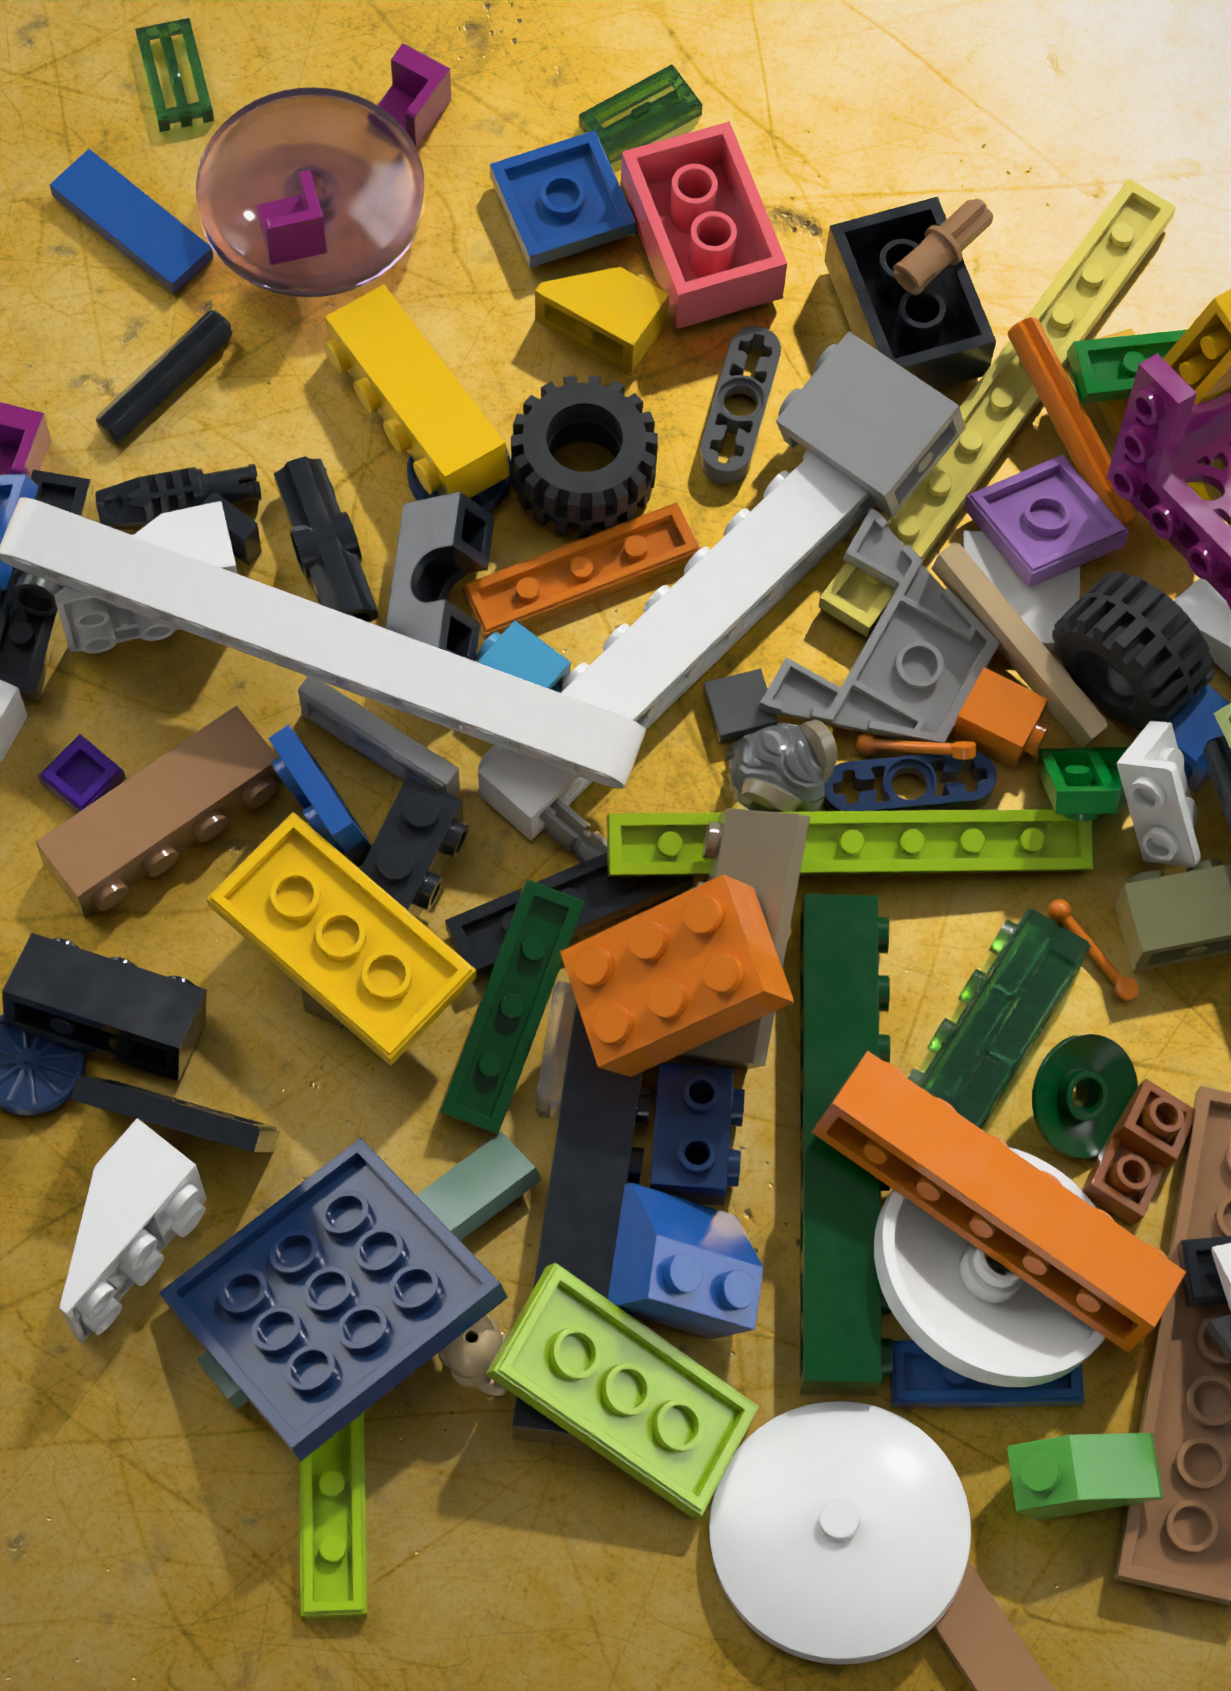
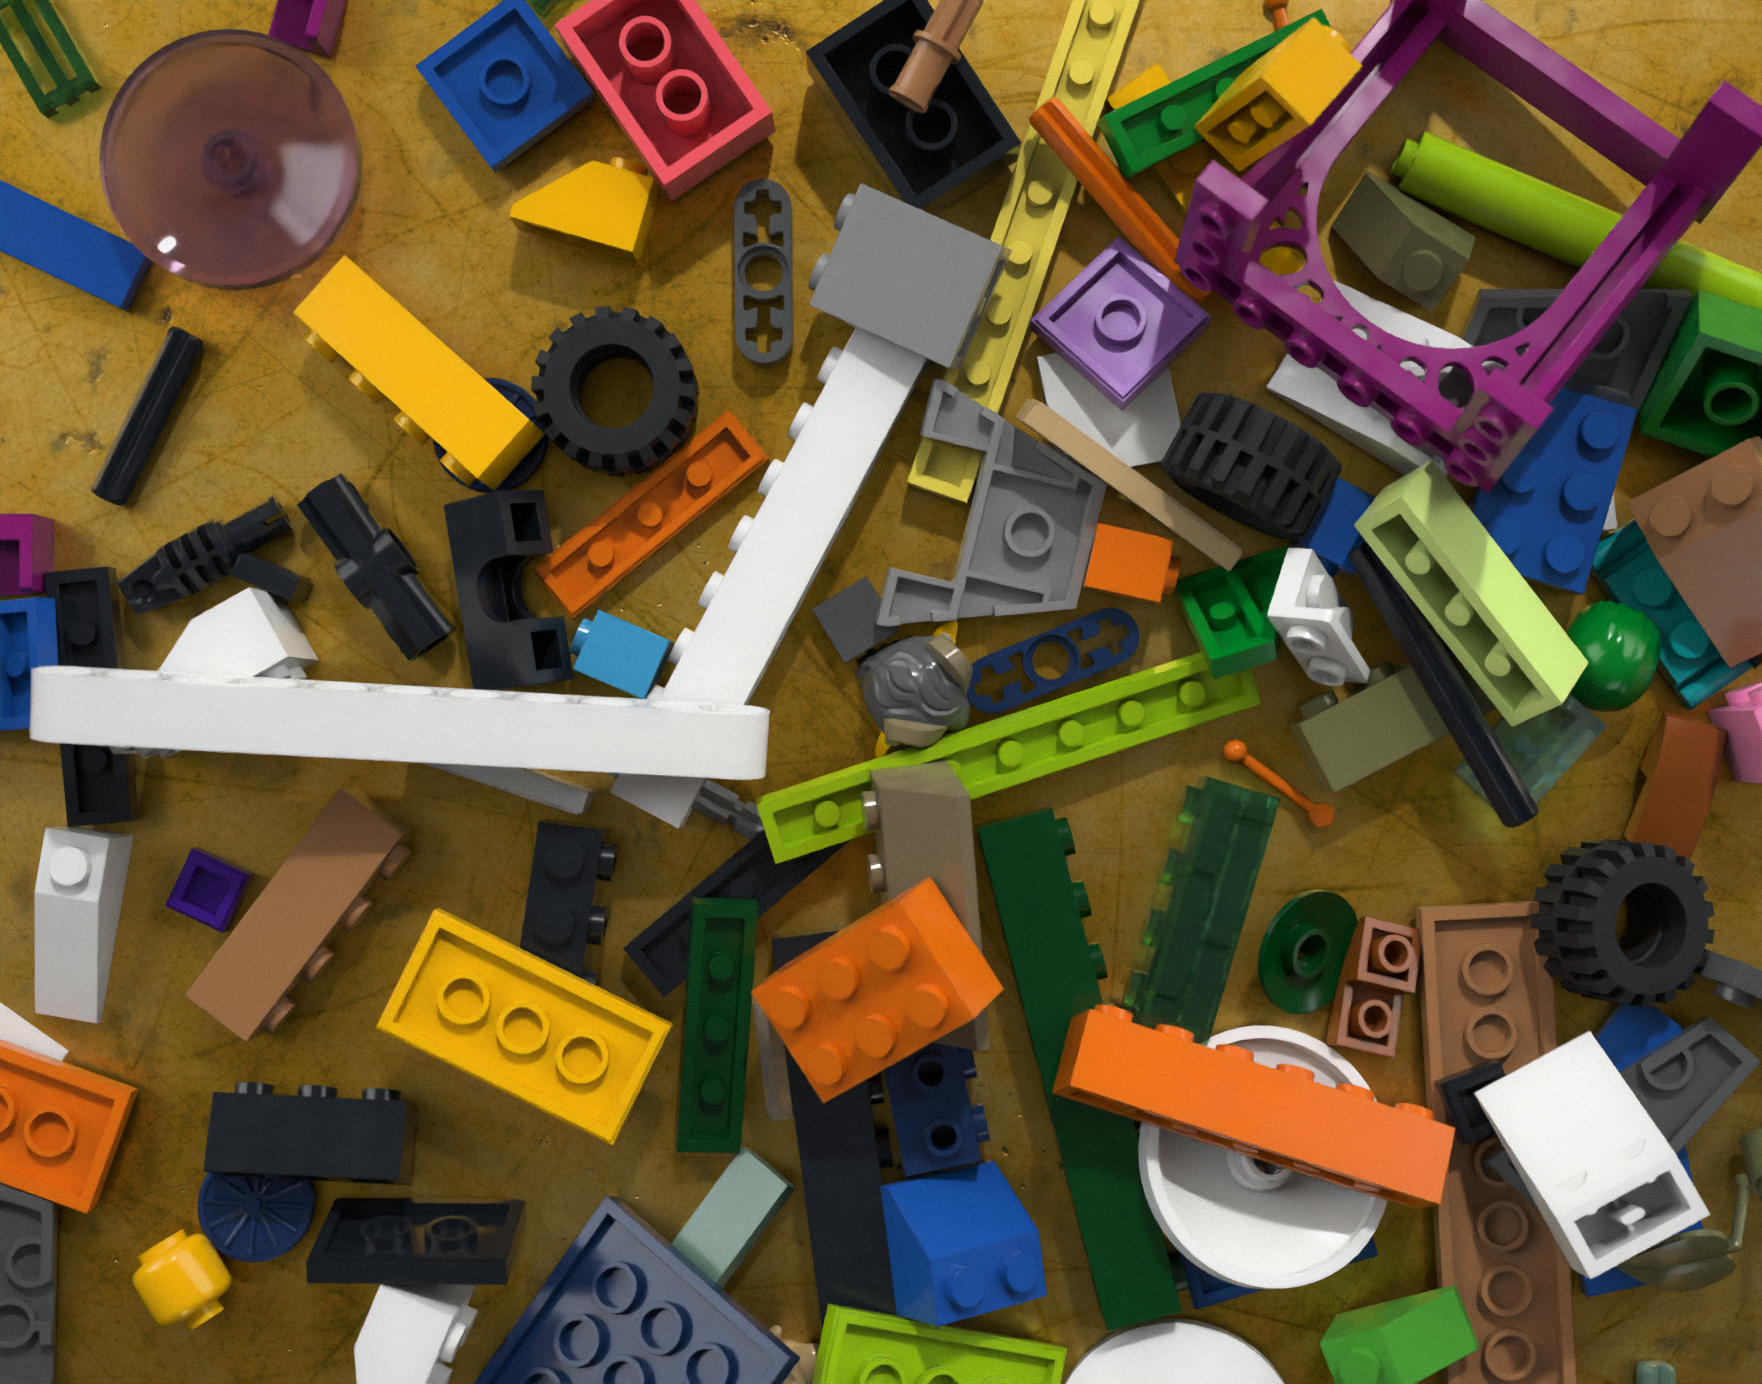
camera: 15 degrees left, 20 degrees up
magenta panel [256,170,327,265] -> none
blue plate [268,725,372,867] -> none
orange hinge [855,733,976,760] -> none

